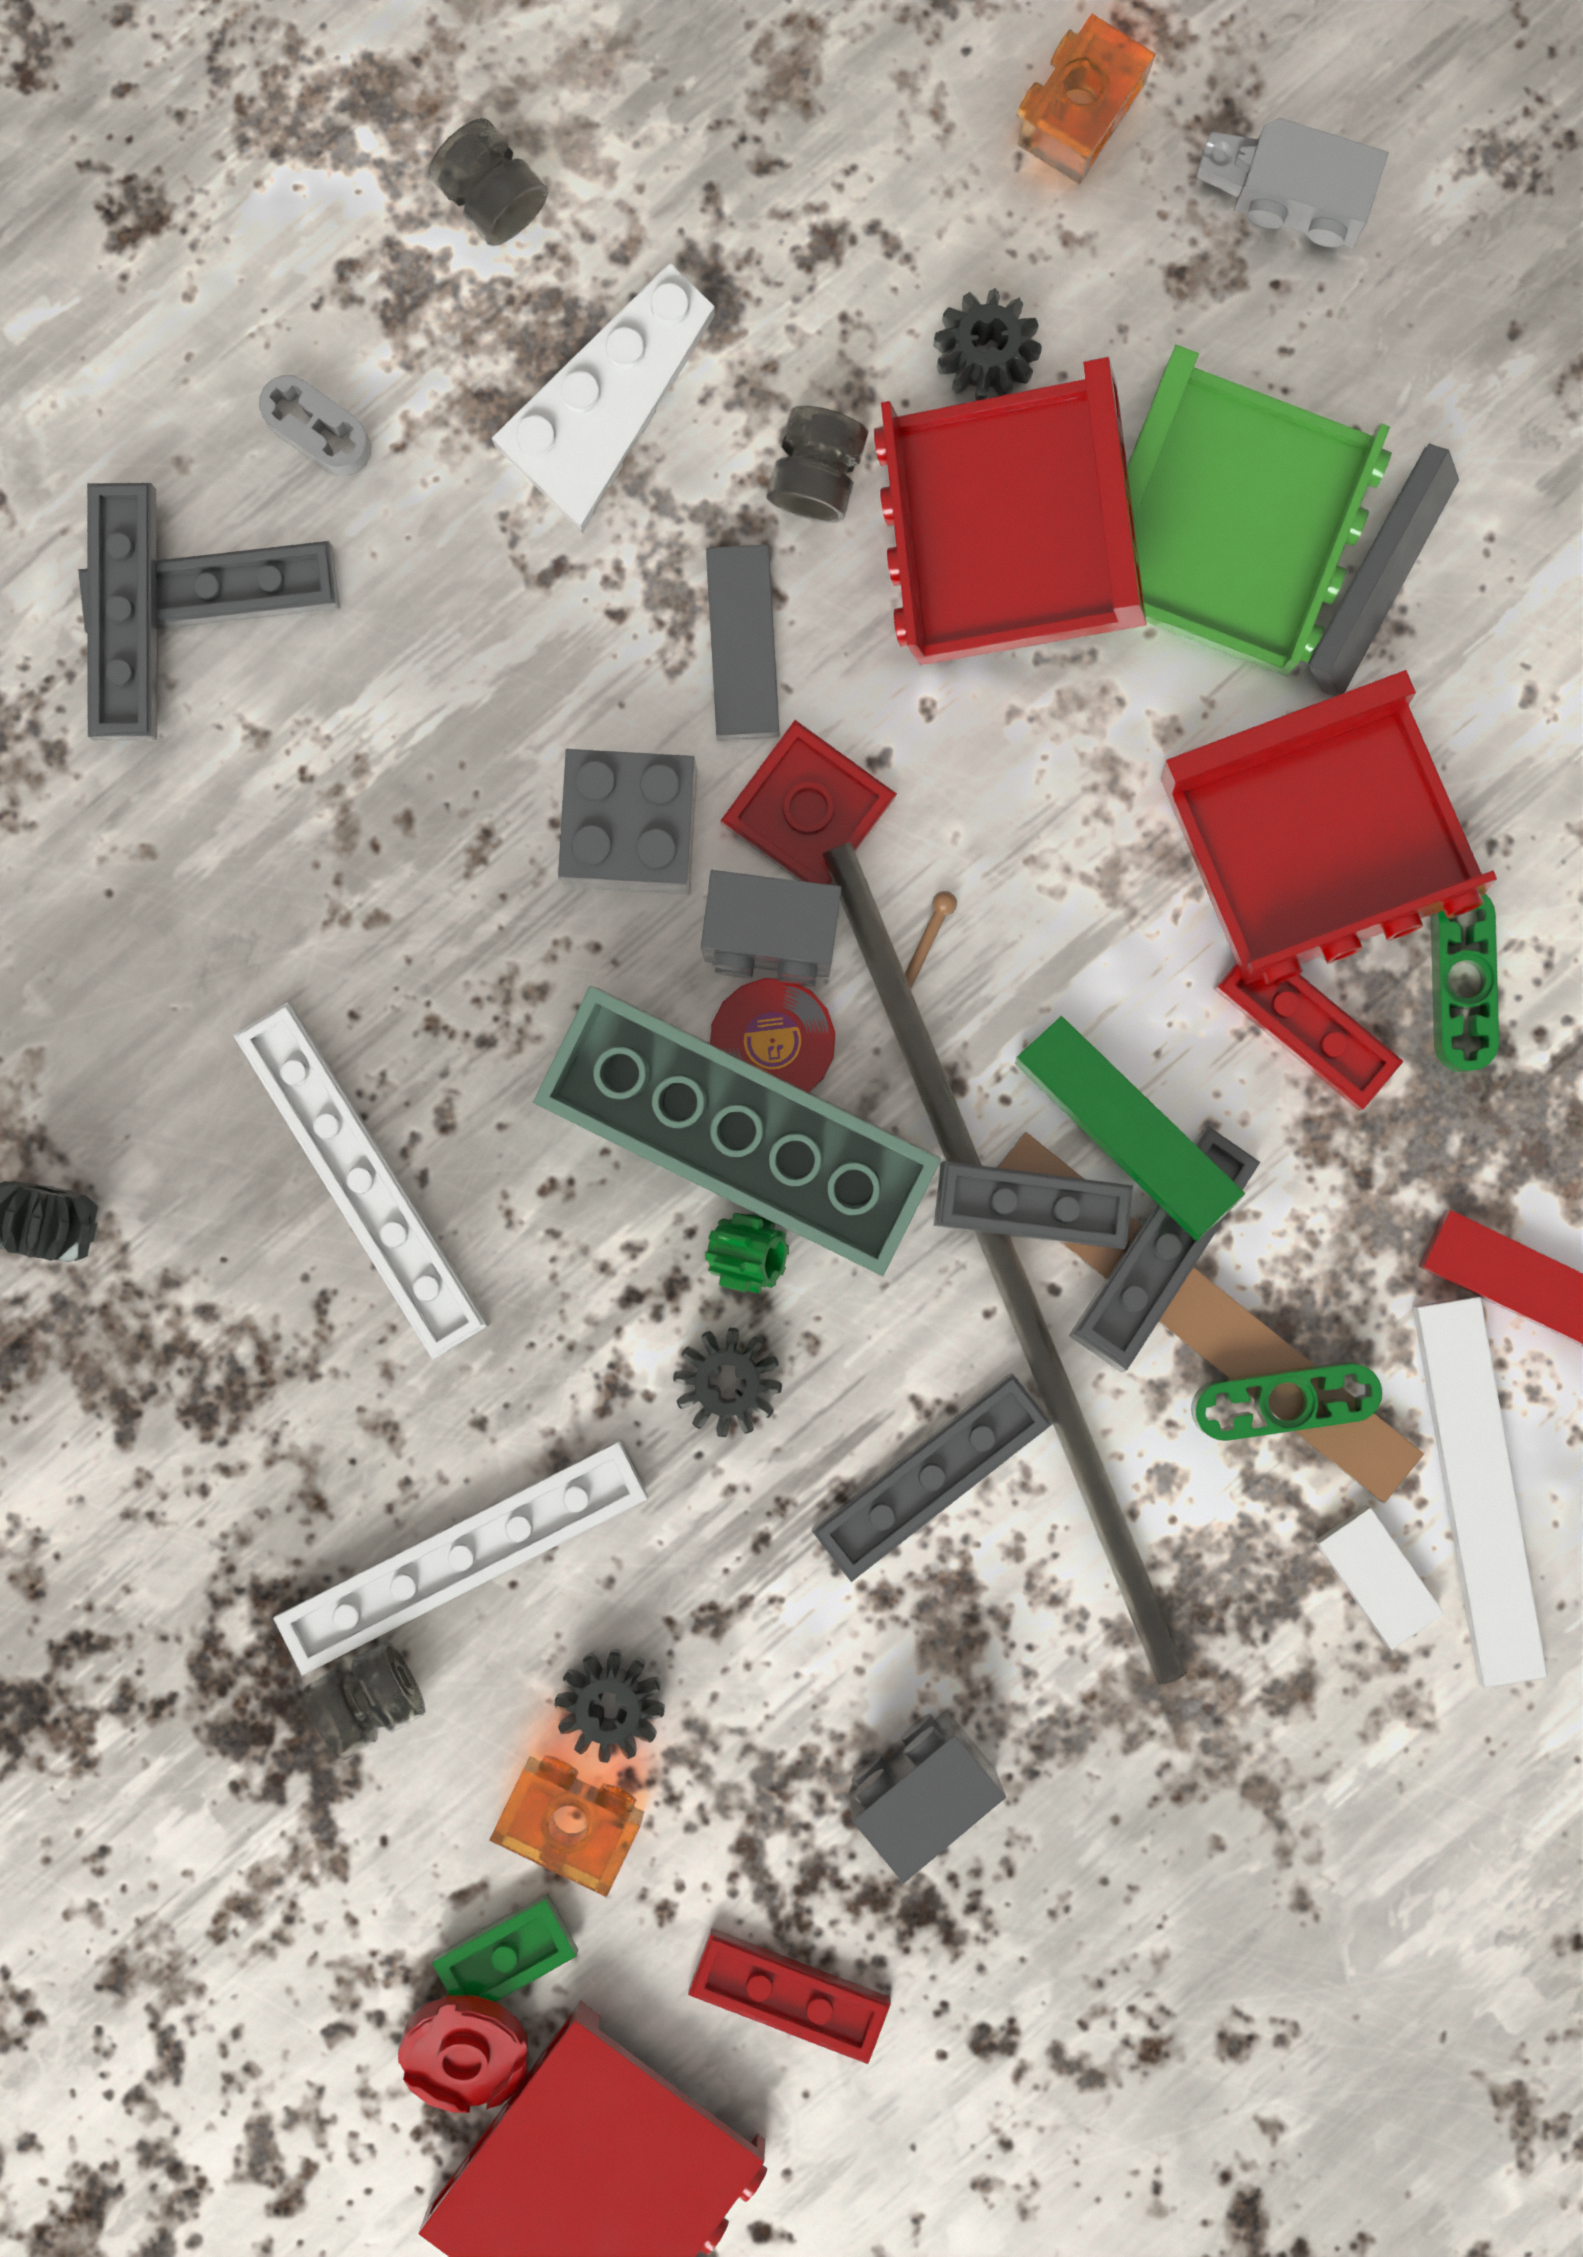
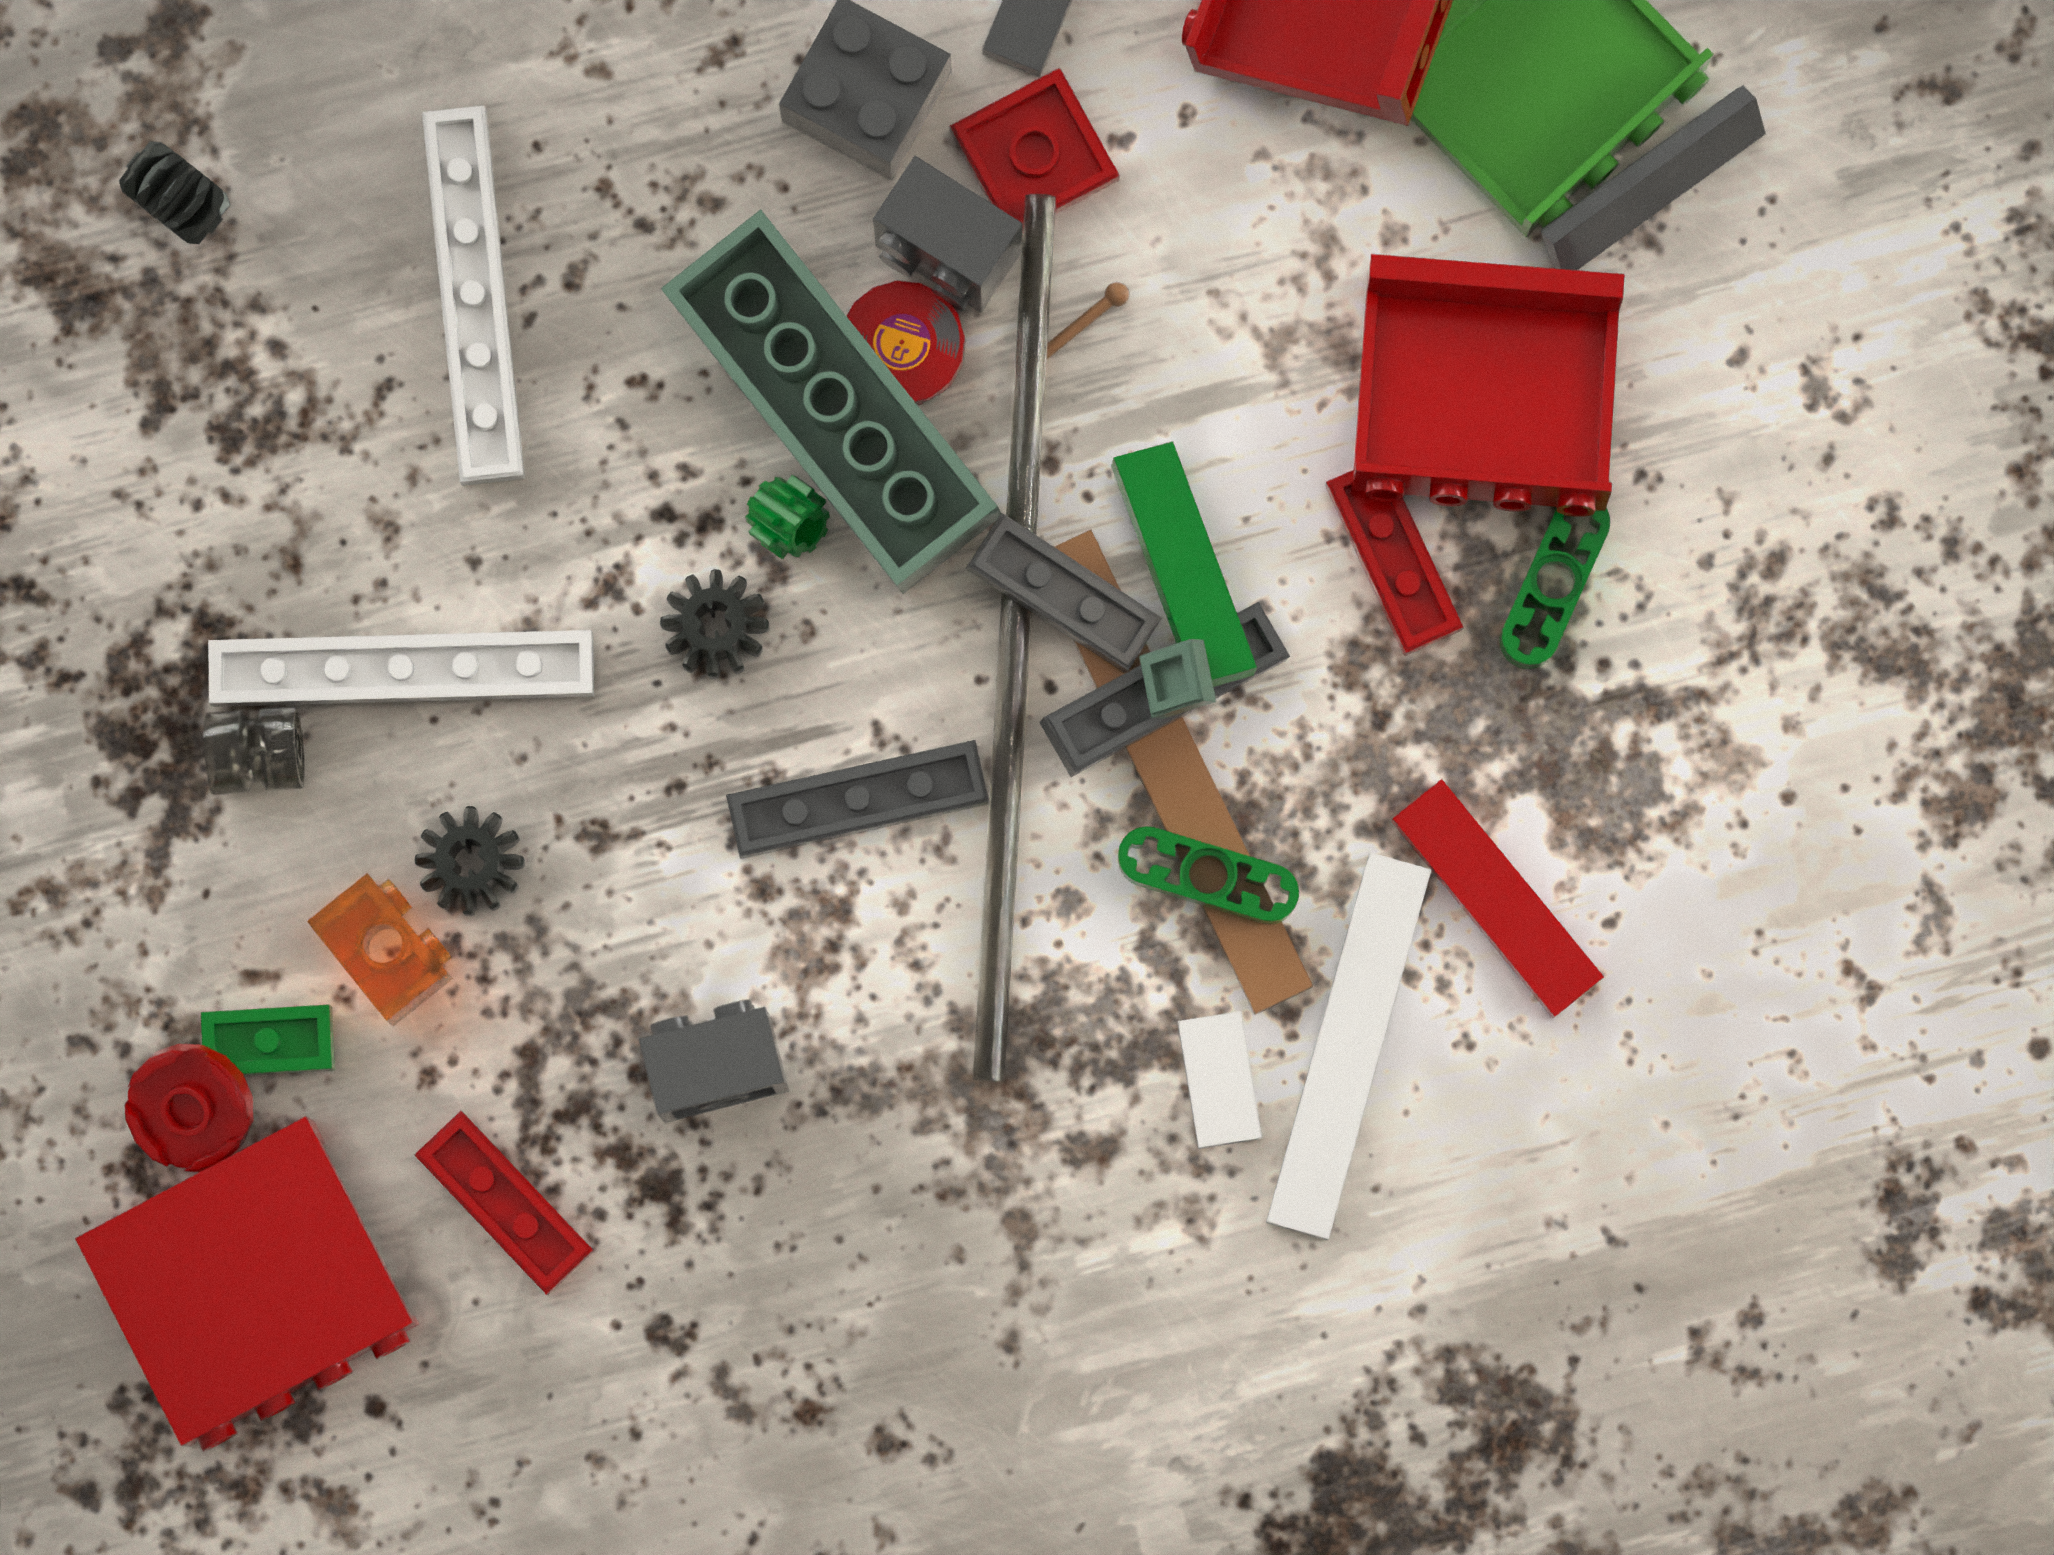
camera: 25 degrees right, 5 degrees down
none -> sand green tile [1139,639,1216,719]

